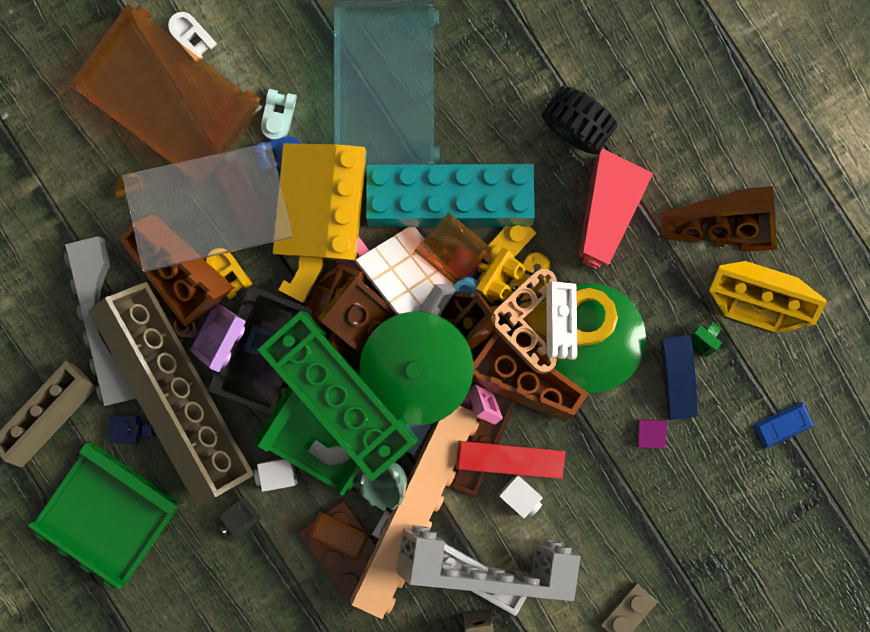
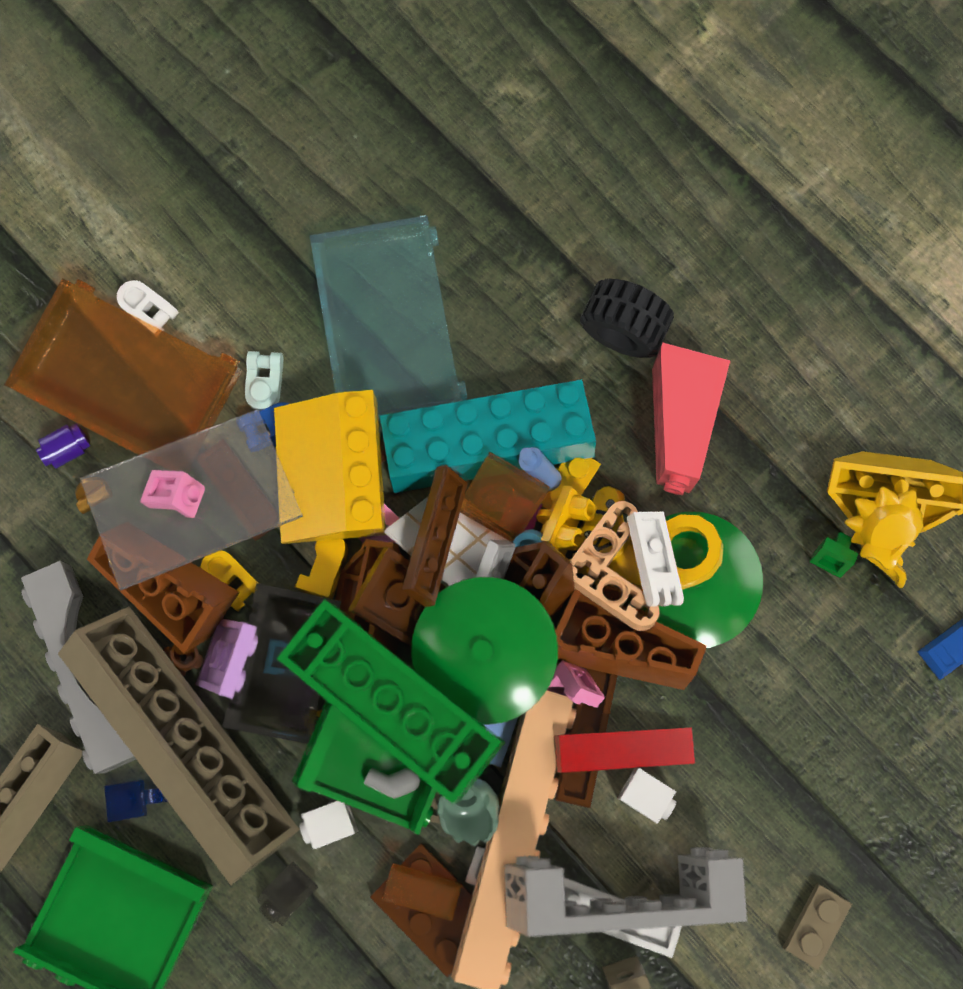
camera: 10 degrees left, 10 degrees down
magenta tile [637,419,667,449] -> none
dark blue slope [660,335,698,420] -> none
reddish brown wedge [661,186,777,252] -> none
none -> dark purple brick [36,423,91,469]
none -> bright pink bracket [140,470,205,518]
none -> reddish brown tile [402,465,468,607]
none -> medium blue cylinder [519,447,562,491]
none -> yellow head [845,486,923,588]

